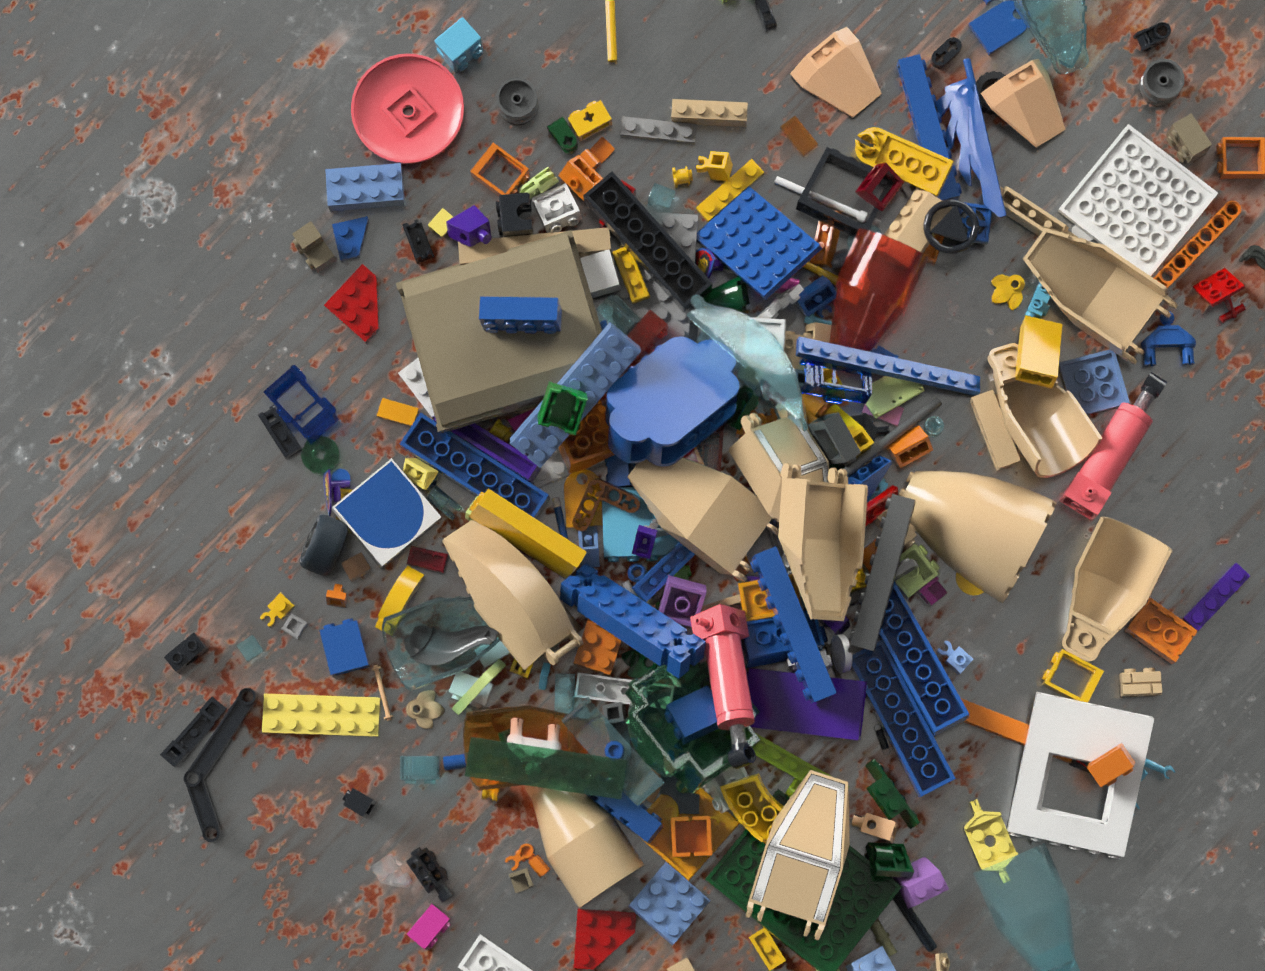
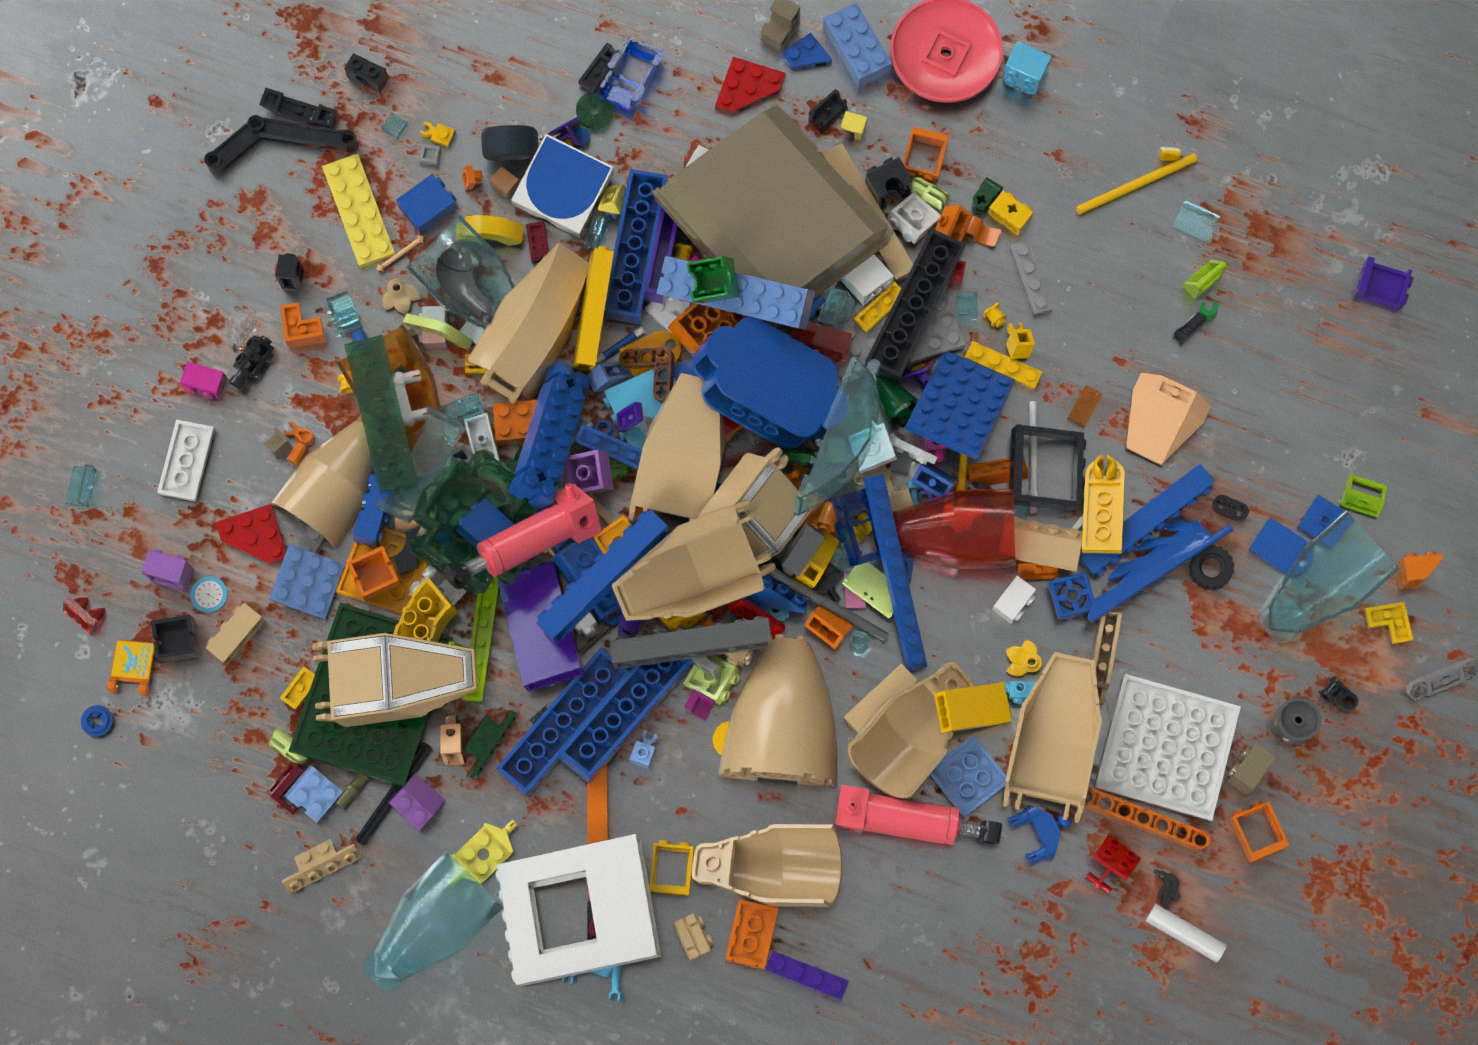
camera: 65 degrees right, 5 degrees down
light orange tile [377,398,419,426] -> none
dark purple torso [446,205,492,247] -> none
blue brick [479,296,562,334] -> none
dark grey wheel [496,77,539,125] -> none
medium azure tile [539,662,551,690] -> none
blue tile [605,741,625,761] -> none
tan brick [671,99,748,127] -> none
white tile [831,634,852,673] -> none
dark red tile [855,162,904,211] -> none
dark green plate [865,842,914,878] -> none
black piece [923,199,979,254] -> none
light nougat wedge [981,59,1066,148] -> none
orange brick [1087,743,1135,787] -> none
none -> orange panel [280,302,327,349]
none -> clear light blue panel [829,540,863,574]
none -> white brick [992,576,1036,624]

